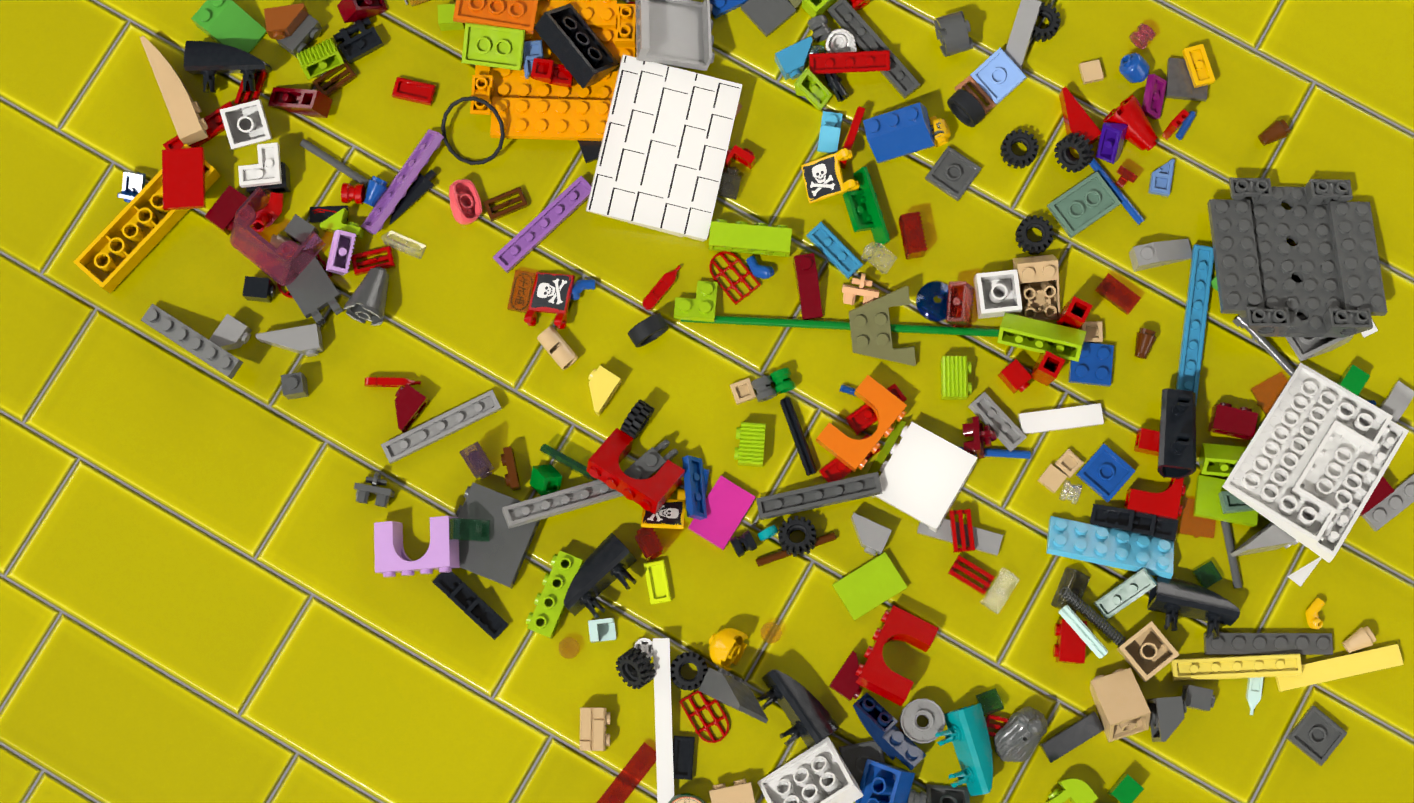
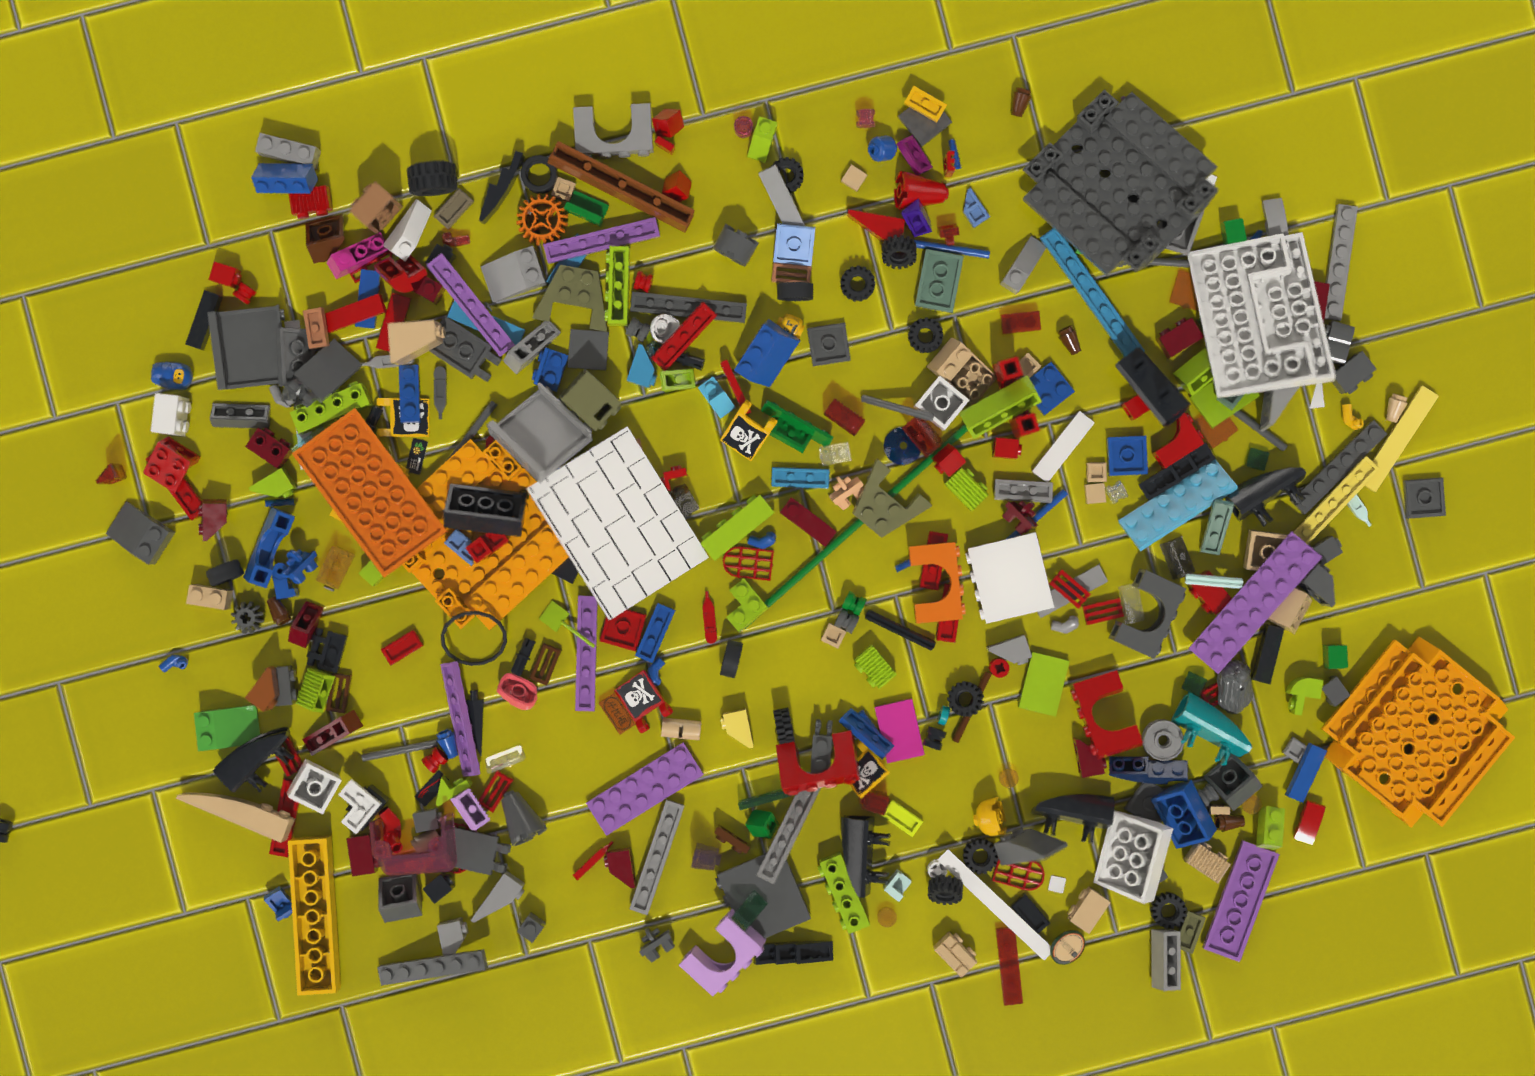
camera: 50 degrees left, 10 degrees up
red tile [162,147,206,210] -> none
lime tile [461,23,526,71] -> none
dark grey plate [756,472,883,520] -> none
lime sticker [867,421,906,474] -> none
dark grey piece [1058,587,1125,647] -> none
none -> dark grey slope [378,871,422,923]
none -> black axle [511,638,536,676]
none -> lime piece [539,600,595,648]
none -> olive container [559,369,621,431]
none -> medium lavender plate [586,742,704,836]
none -> red tile [600,609,647,652]
none -> blue plate [635,603,675,663]
none -> dark grey bar [861,395,934,421]
none -> red brick [932,443,966,477]
none -> red wheel [989,658,1009,678]
none -> white sticker [1048,876,1066,893]
none -> light grey arm [1050,616,1079,634]
none -> dark grey arch [1108,569,1186,659]
none -> medium lavender plate [1188,532,1322,674]
none -> dark grey brick [1324,321,1355,365]
none -> dark grey brick [1332,351,1376,394]

